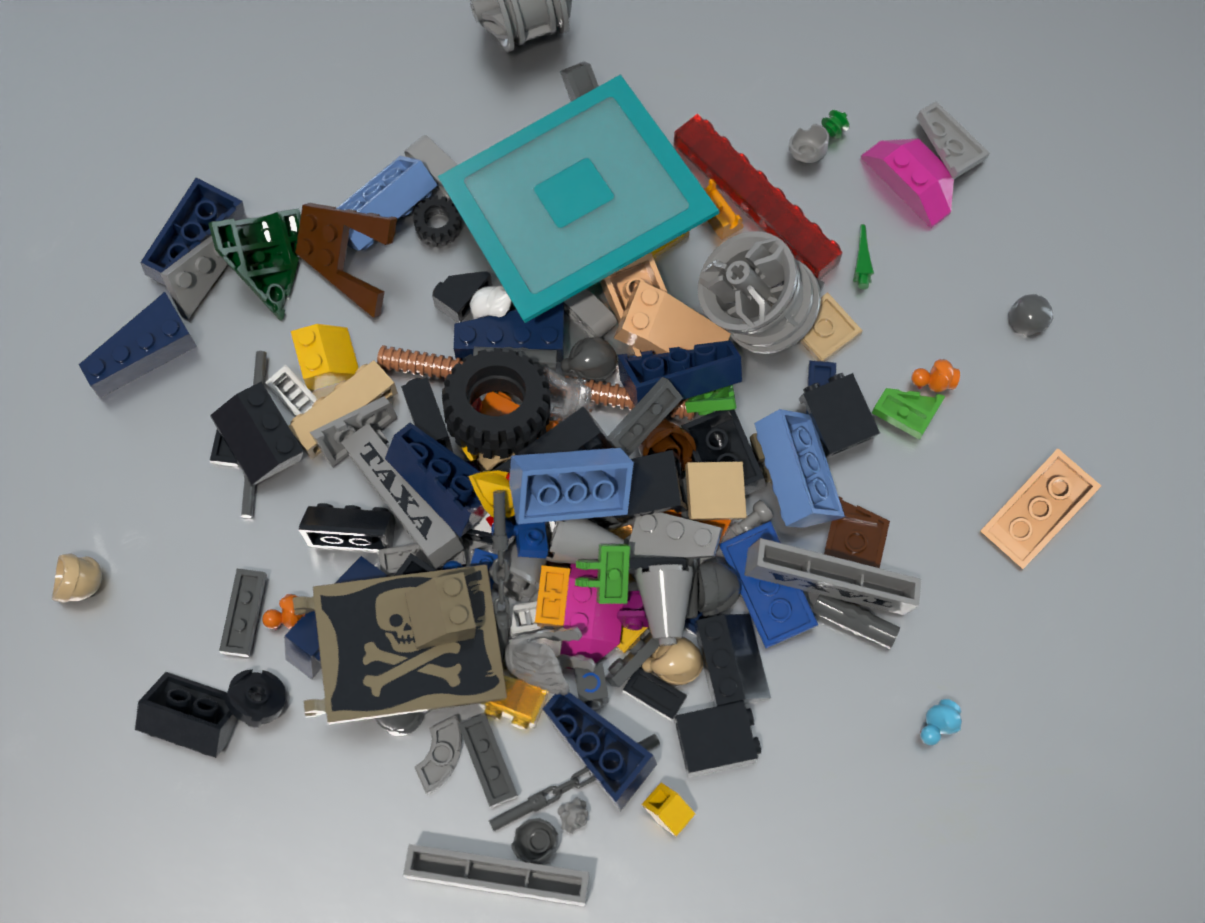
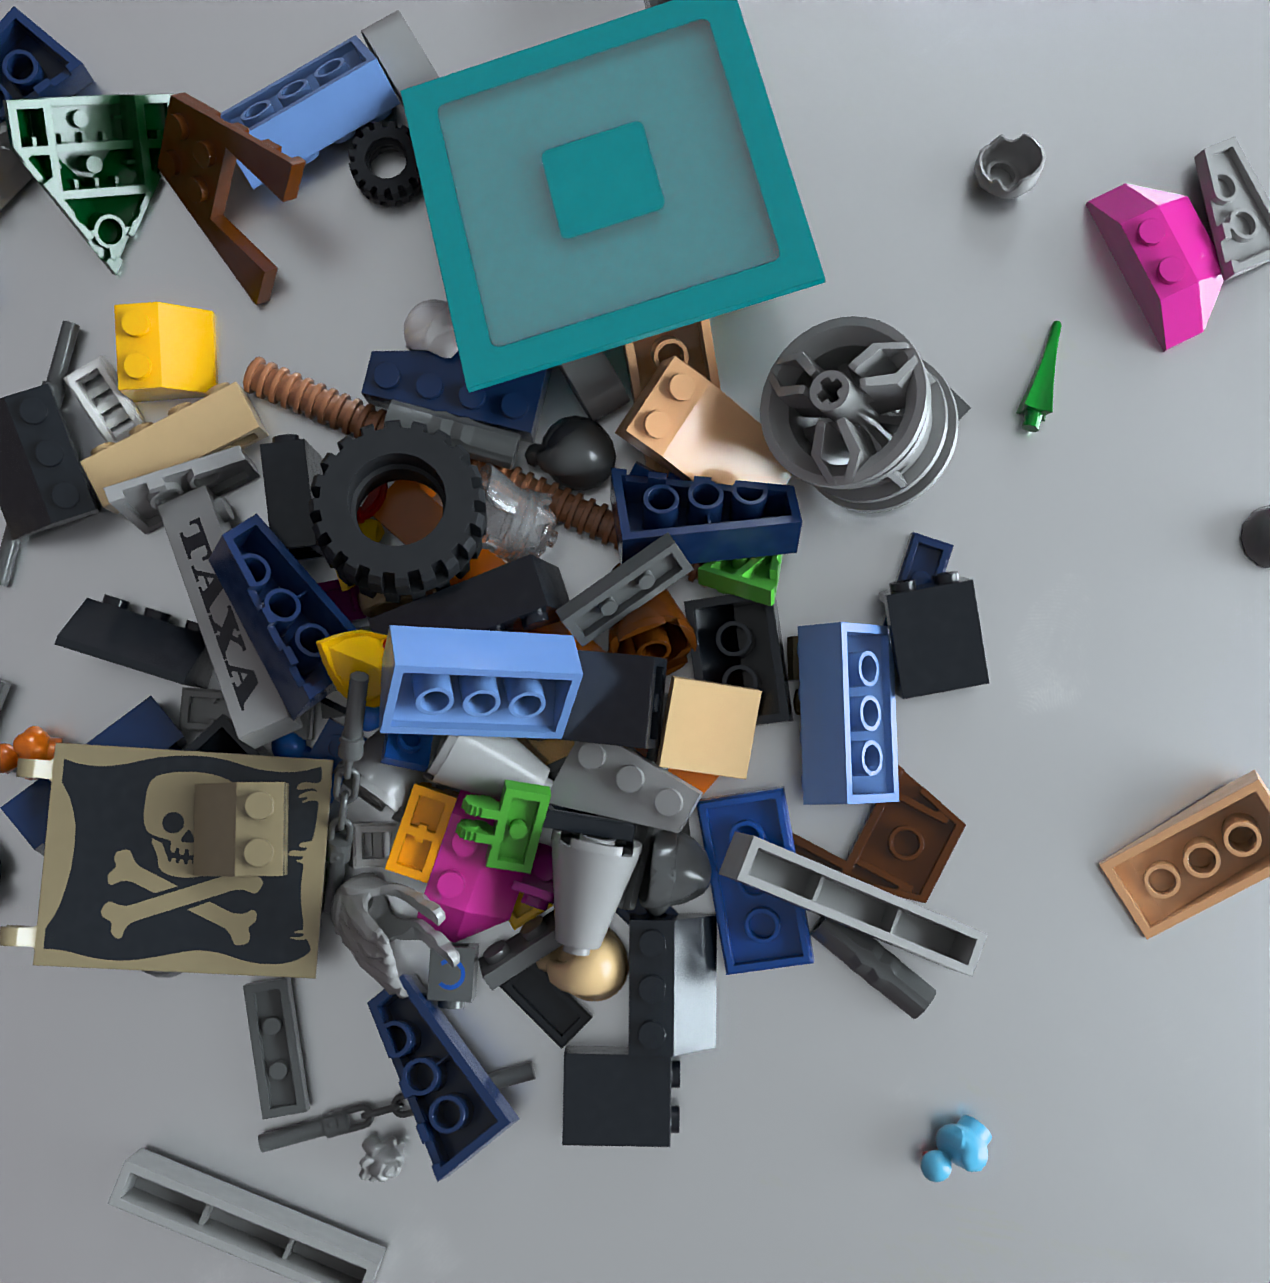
camera: 10 degrees right, 15 degrees up
light grey tile [414,716,462,795] -> none
black slope [432,271,492,323] -> none
clear yellow brick [479,675,548,730] -> none
dark grey hair [511,818,559,865] -> none
yellow brick [641,782,695,836] -> none
clear red brick [674,114,843,280] -> none
light orange hinge [700,179,744,240] -> none
light grey piece [730,500,773,536] -> none
tan tile [800,292,863,362] -> none
green wheel [821,110,850,138] -> none
bright green wing [872,388,945,440] -> none
orange animal [911,359,960,393] -> none

